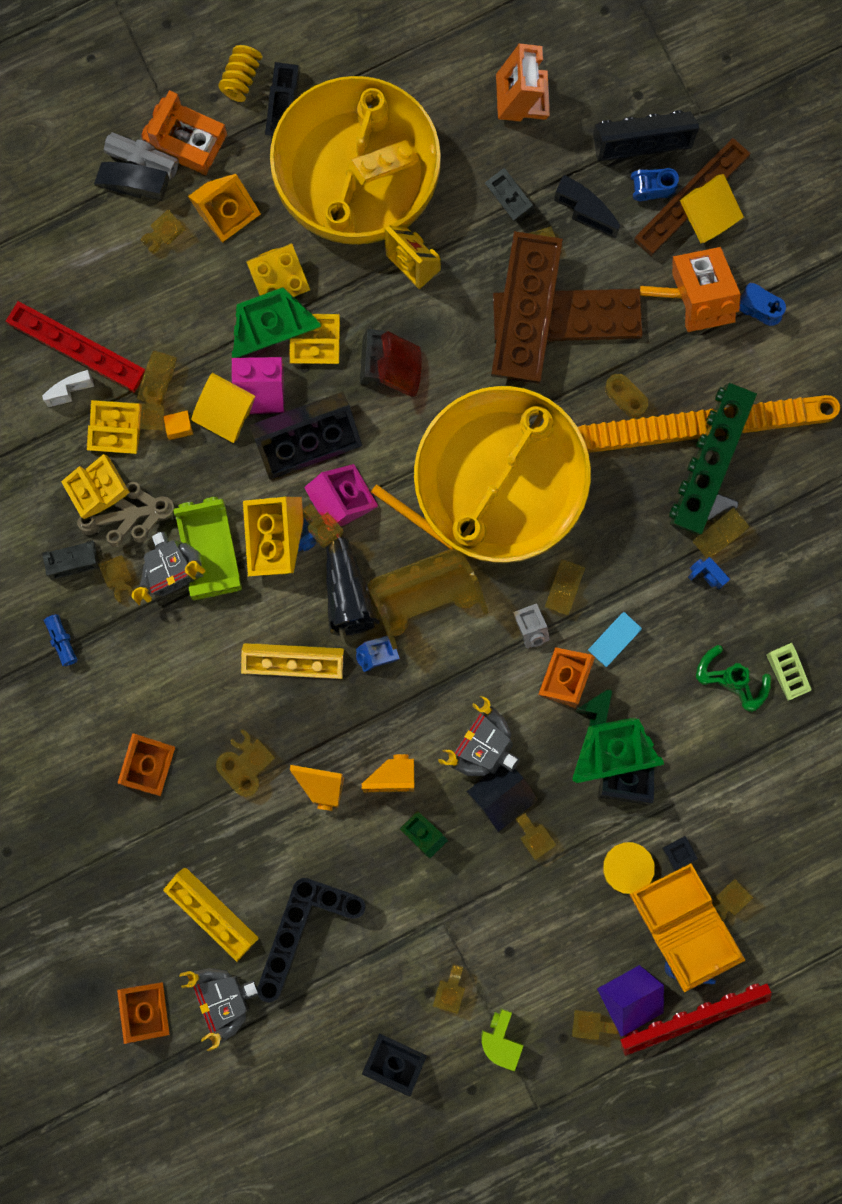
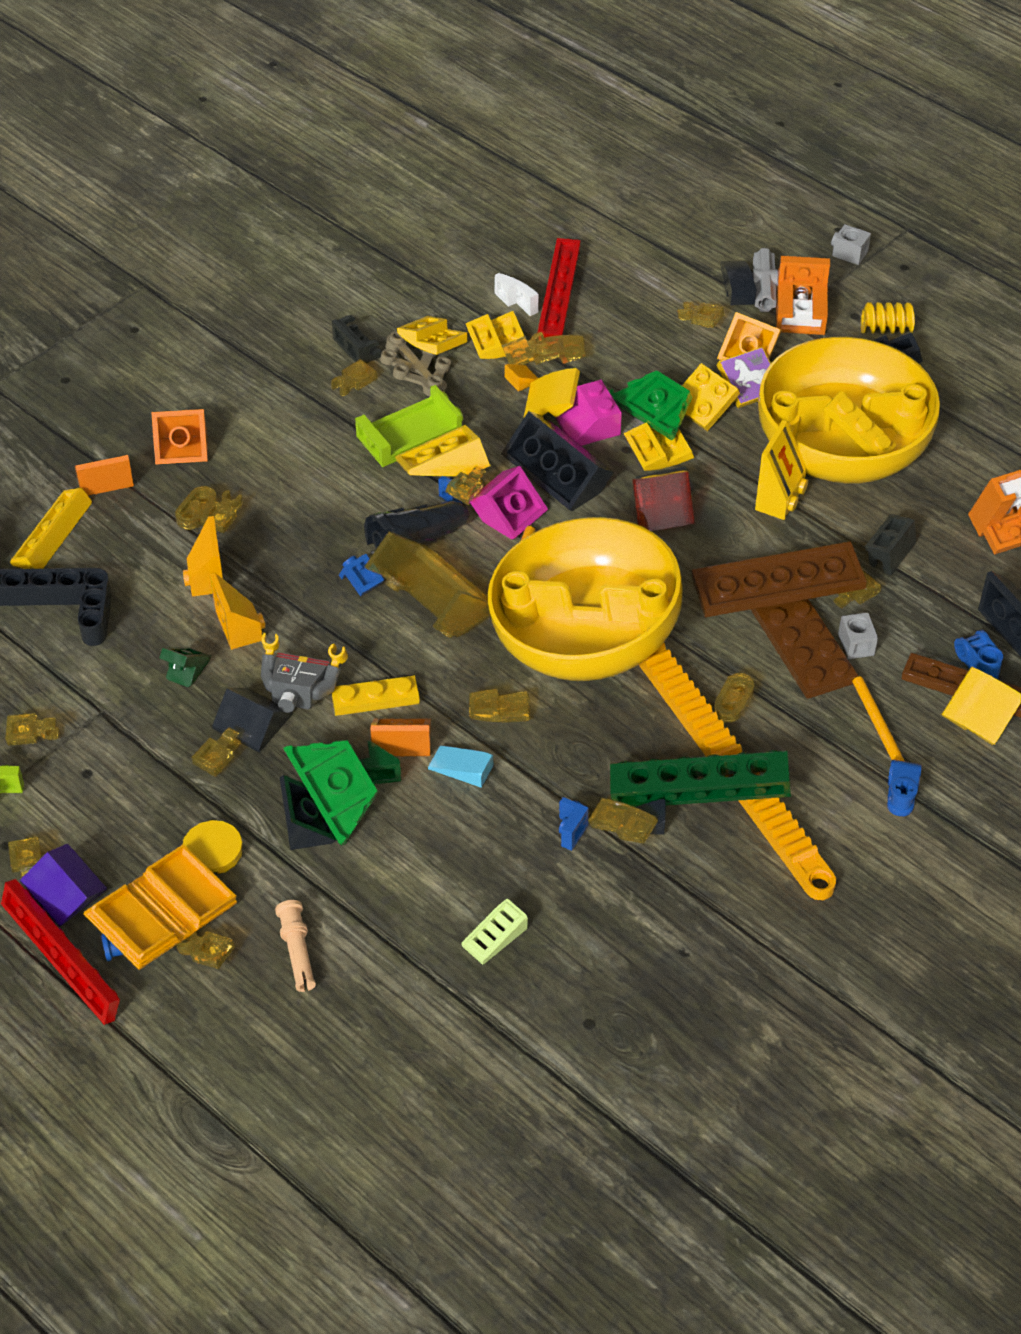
camera: 70 degrees right, 30 degrees down
blue pin [43,614,78,667] -> none
dark grey torso [132,532,205,605] -> none
yellow slope [241,643,344,679] -> none
light grey bracket [513,603,550,648] -> none
black slope [554,175,620,239] -> none
black plate [662,836,698,871] -> none
orange brick [672,247,741,332] -> none
green piece [696,645,771,712] -> none
none -> orange slope [75,455,134,496]
none -> light nougat pin [275,900,316,992]
none -> yellow plate [331,675,420,716]
none -> tile [716,347,771,408]
none -> light grey brick [831,224,871,265]
none -> light grey brick [838,613,878,659]

